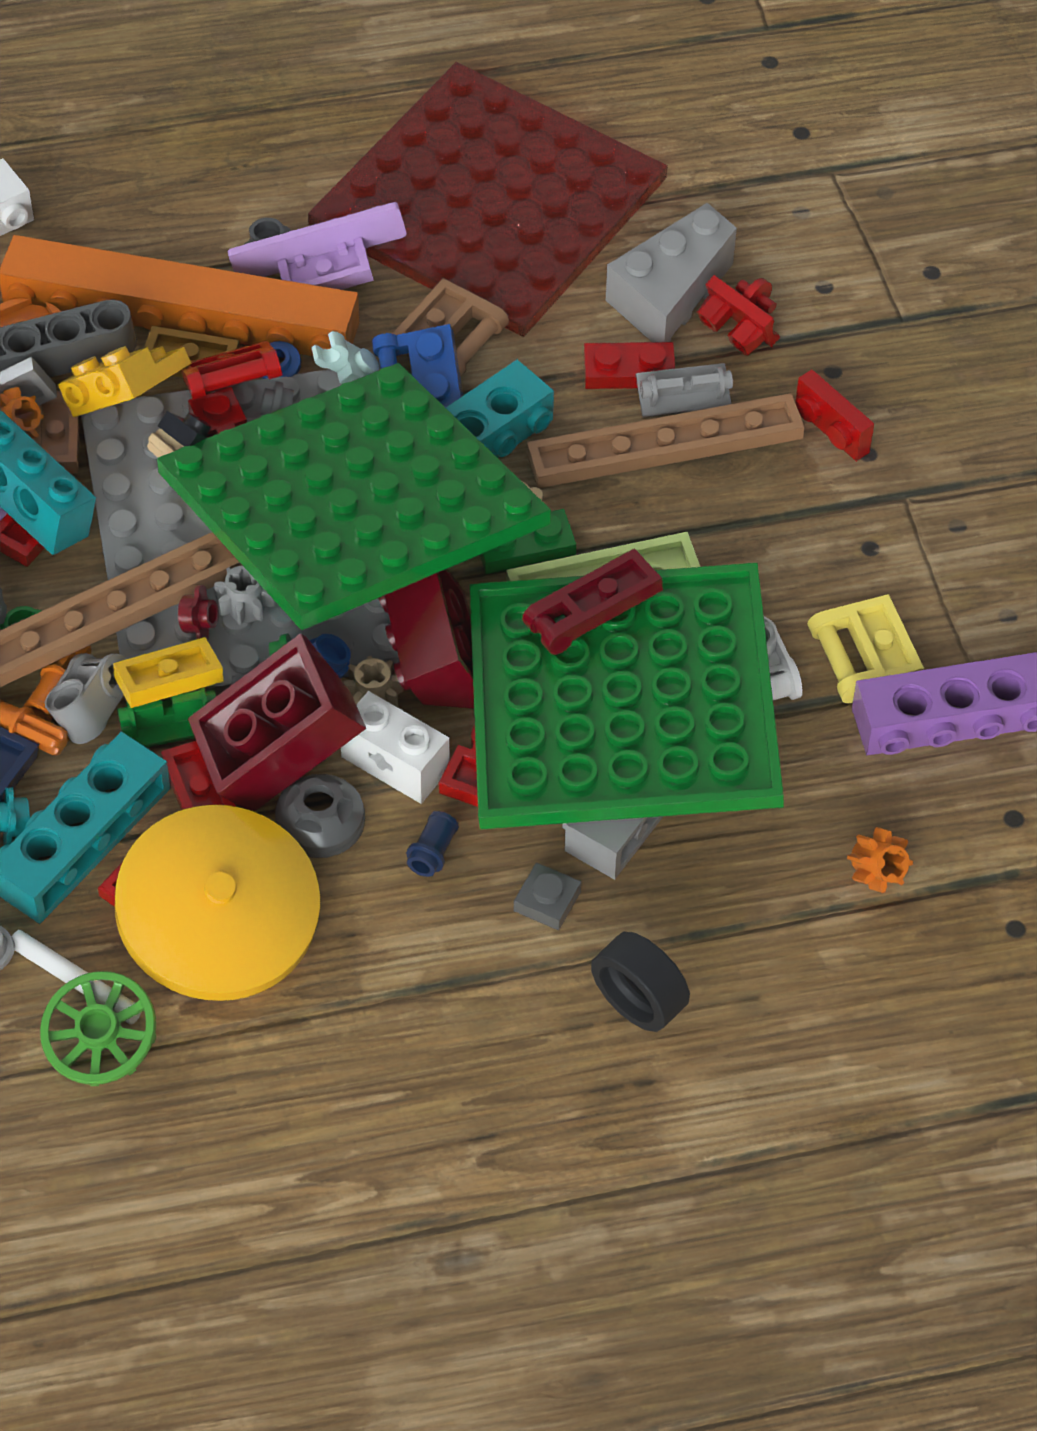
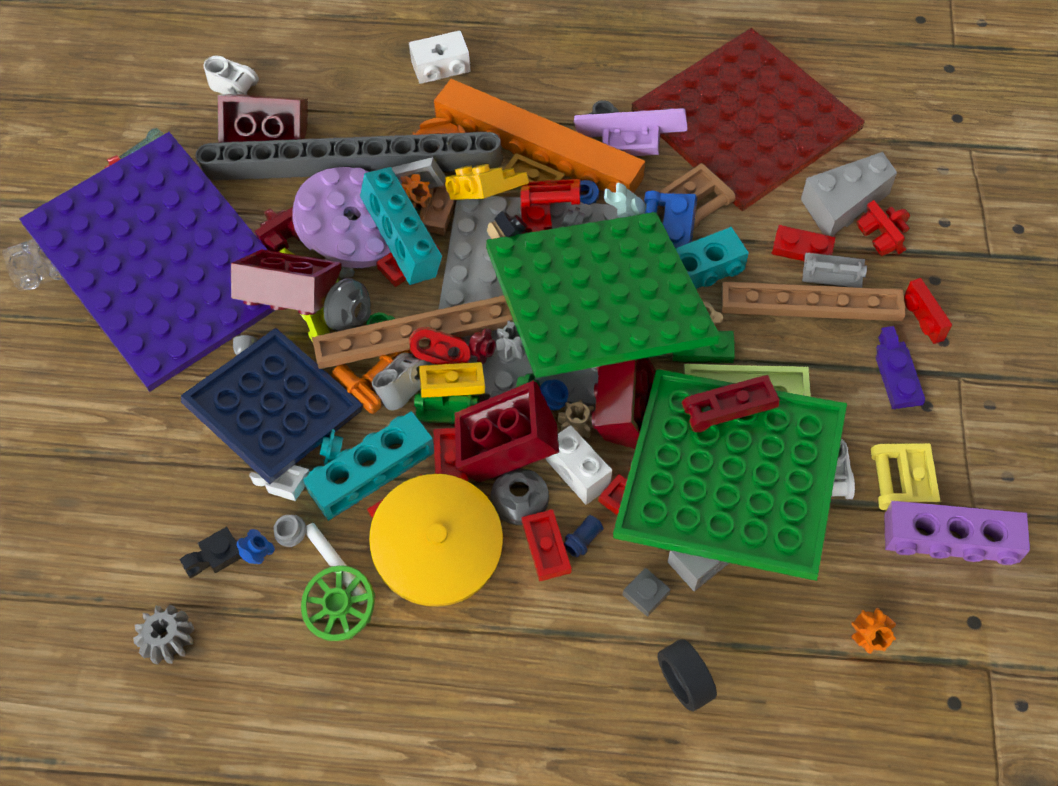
camera: 20 degrees right, 5 degrees up
none -> red plate [409,327,470,365]
none -> red plate [521,509,572,582]
none -> dark purple hinge [875,326,925,409]

